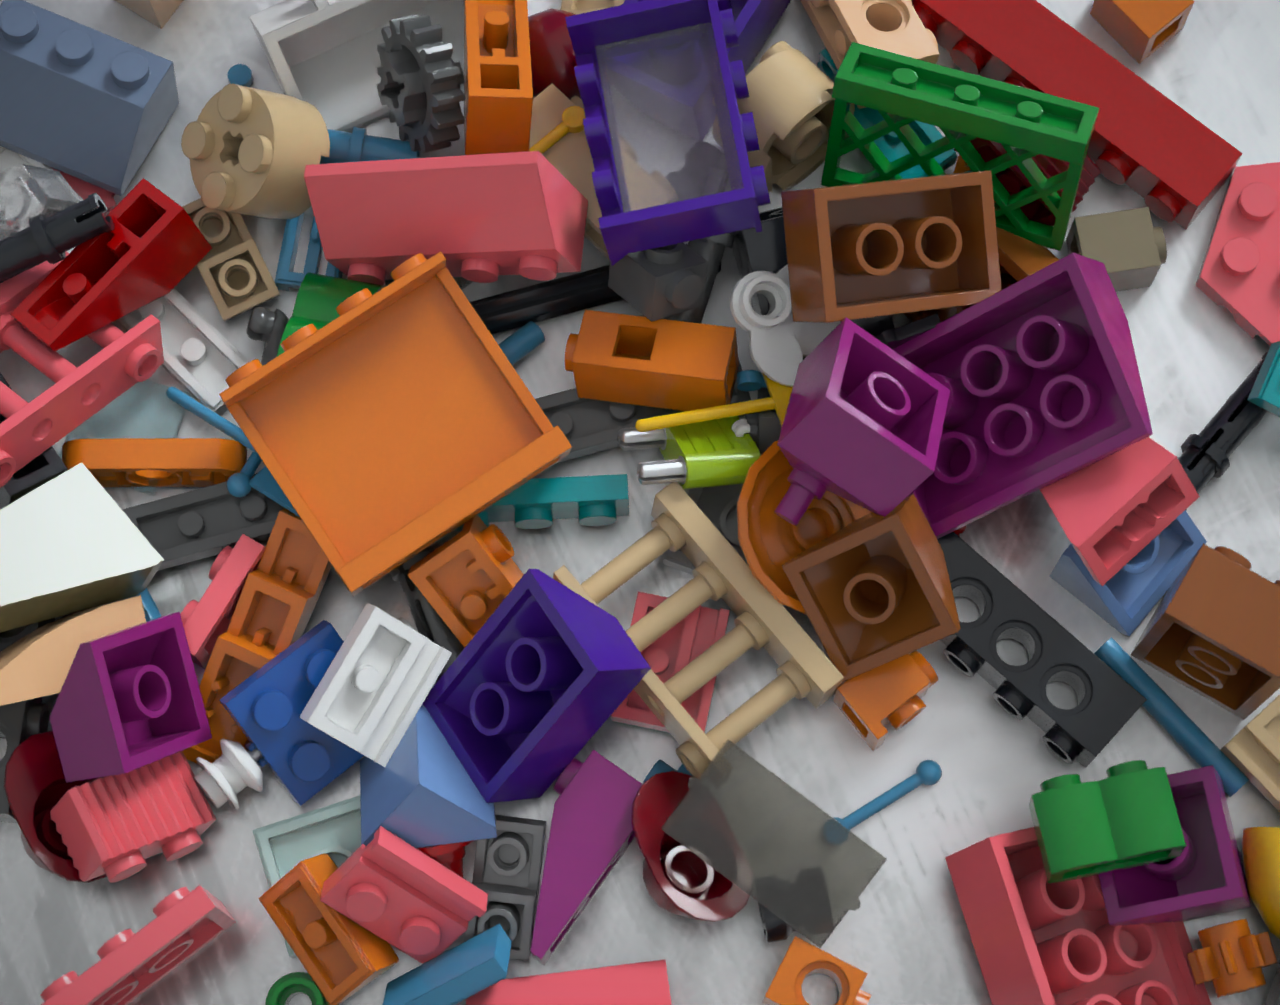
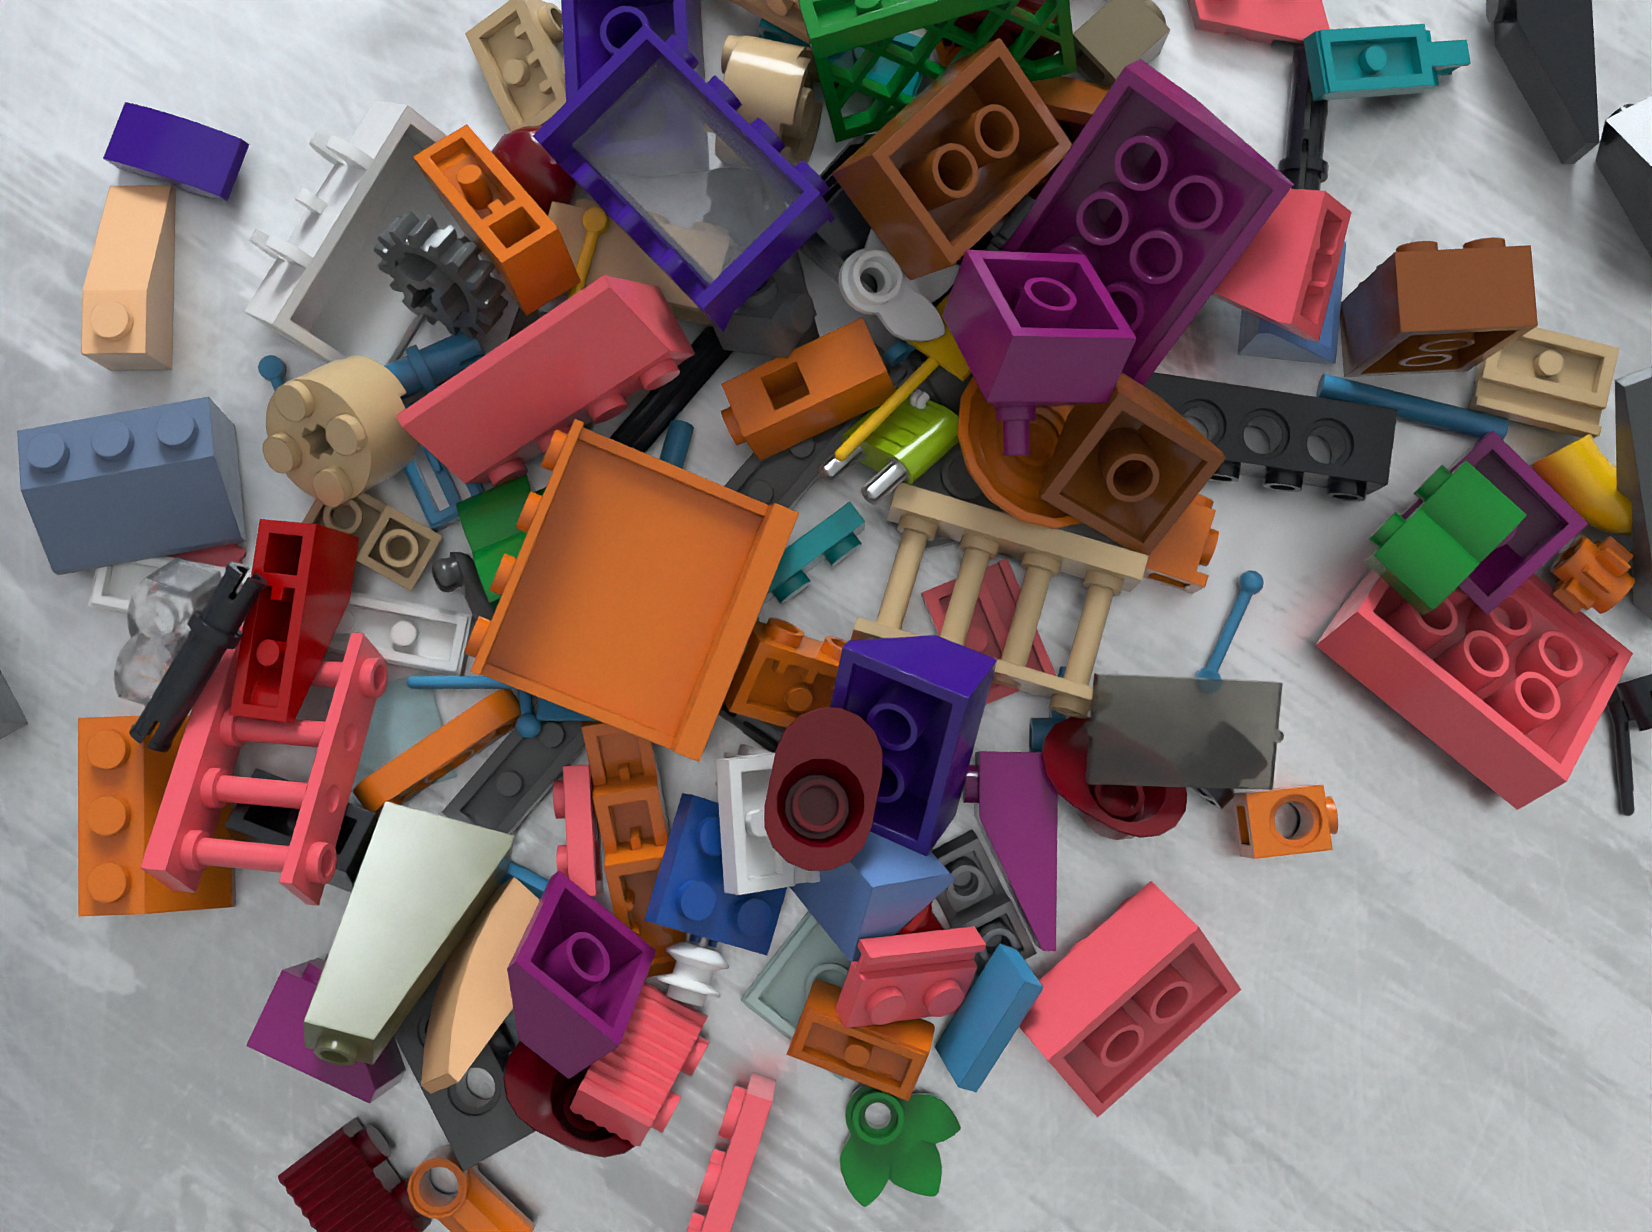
camera: 35 degrees left, 10 degrees up
none -> dark red piece [764,708,883,871]

